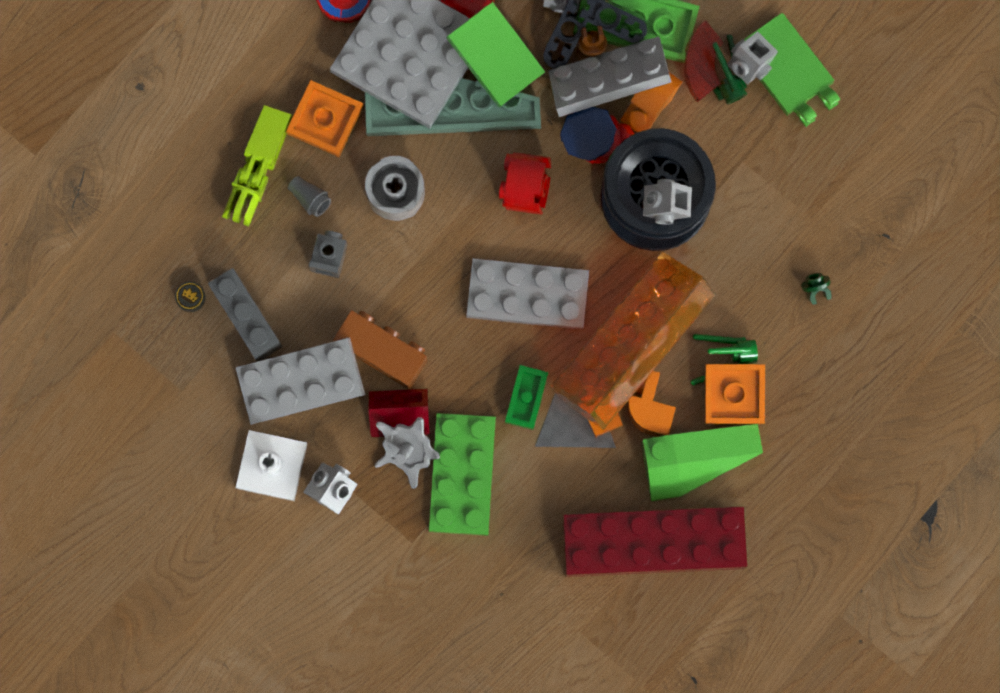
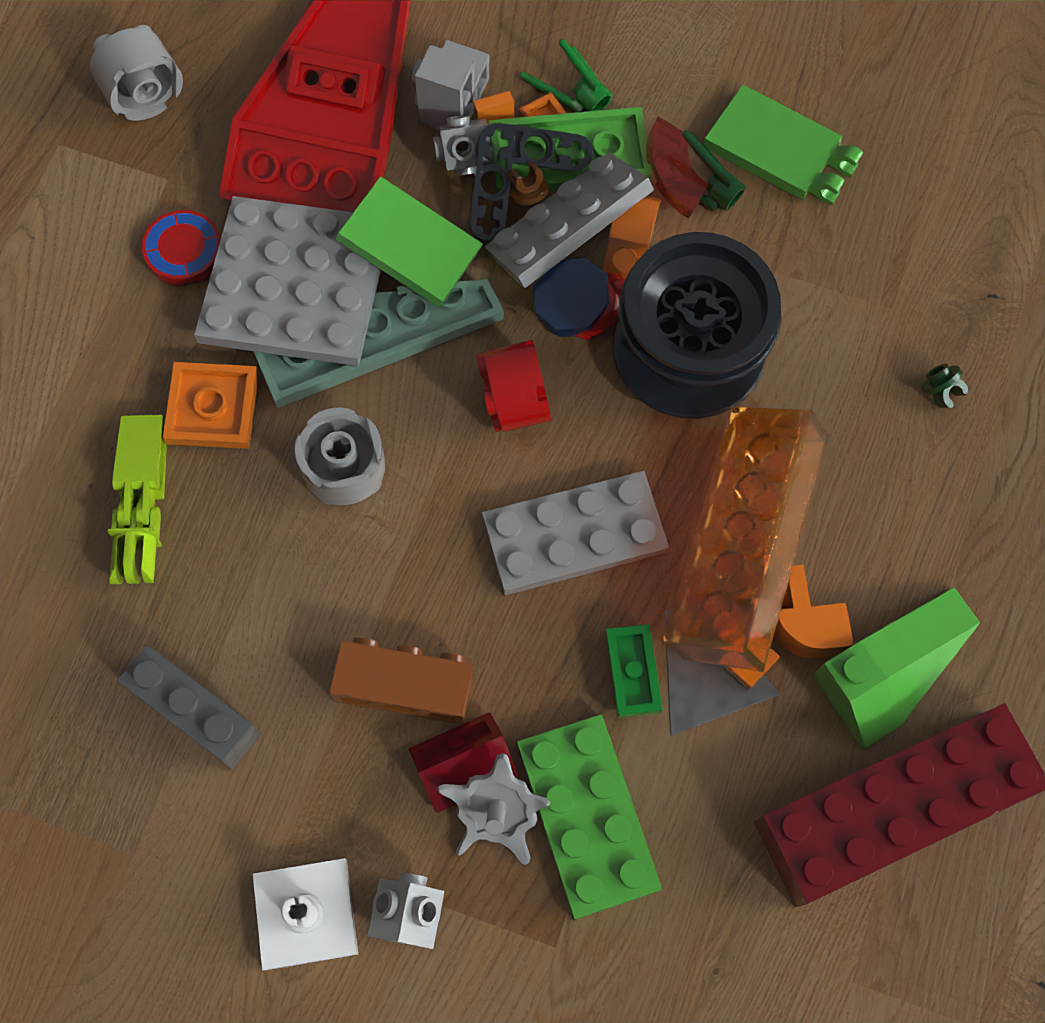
camera: 25 degrees left, 10 degrees down
tile [175,282,206,312] -> none
light grey plate [236,337,365,425] -> none
dark grey cone [288,176,331,217] -> none
dark grey brick [309,231,348,278] -> none
light grey brick [643,179,692,225] -> none
green plant [691,334,758,385] -> none
orange plate [705,364,765,424] -> none
light grey brick [727,31,778,85] -> none

